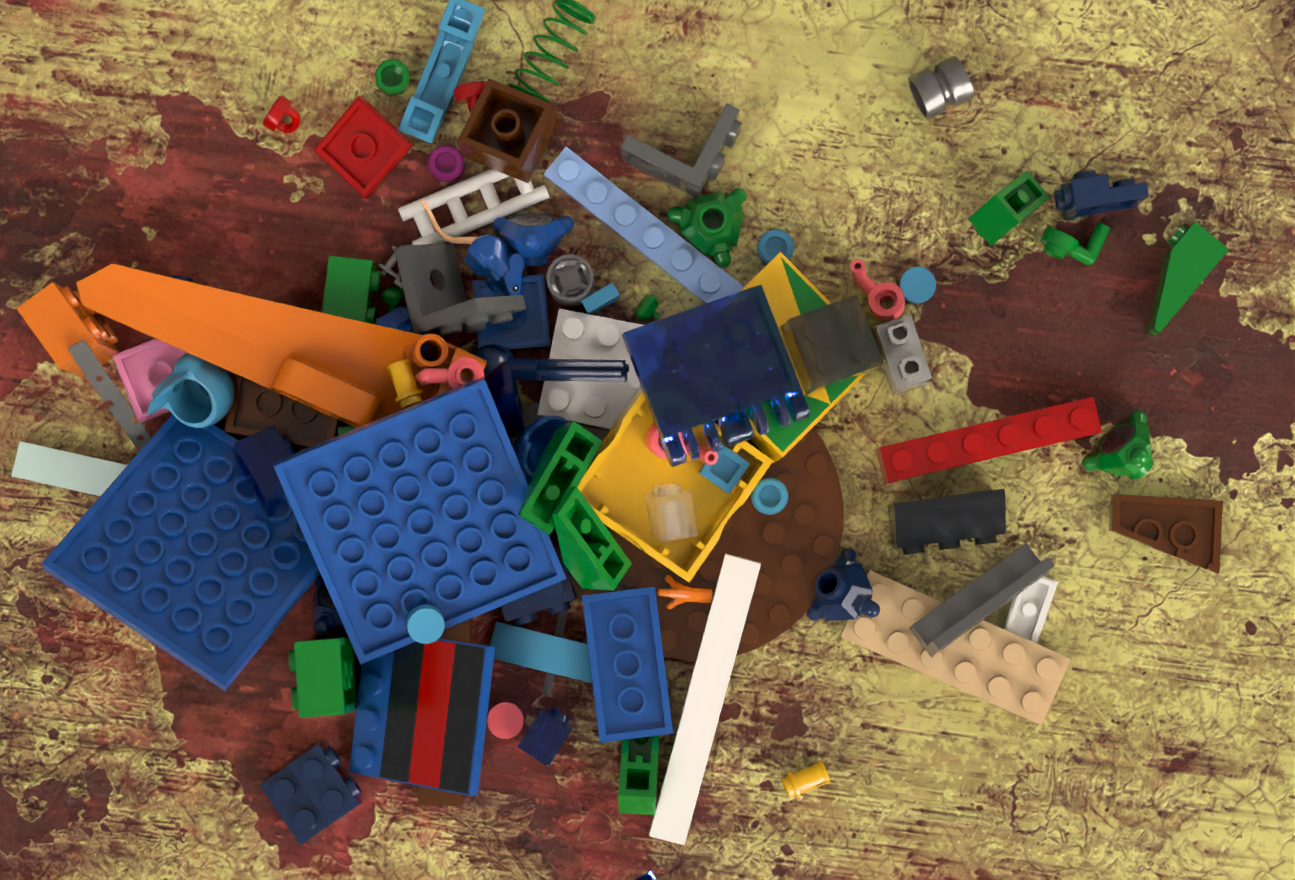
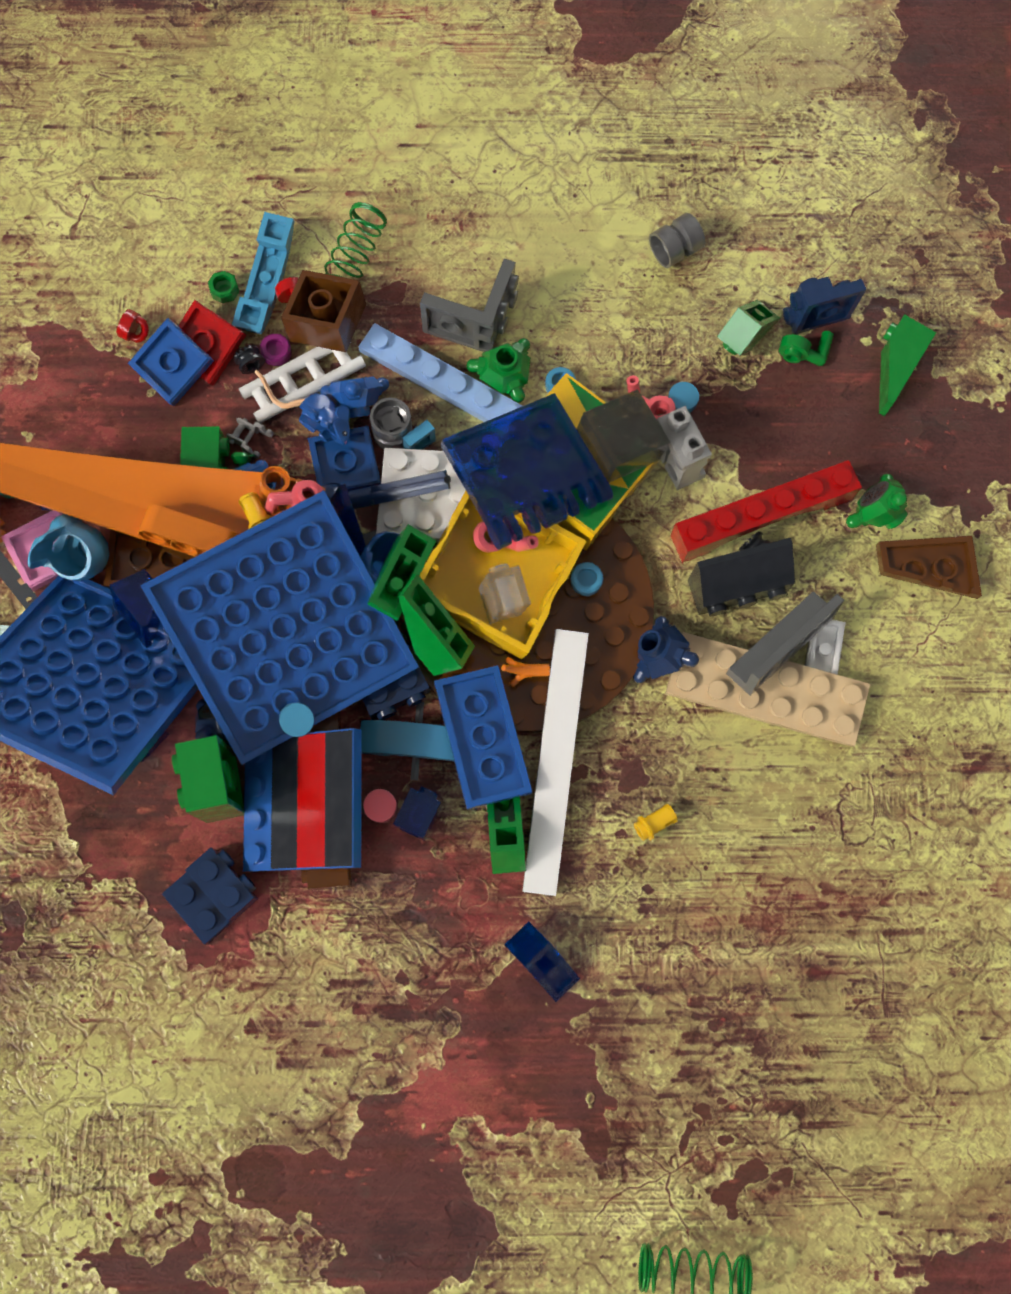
camera: 15 degrees left, 10 degrees down
dark grey bracket [394,243,526,335] -> none
dark azure plate [697,442,750,494] -> none
none -> blue tile [128,318,214,406]
none -> black bush [234,345,265,374]
none -> black bush [739,531,771,551]

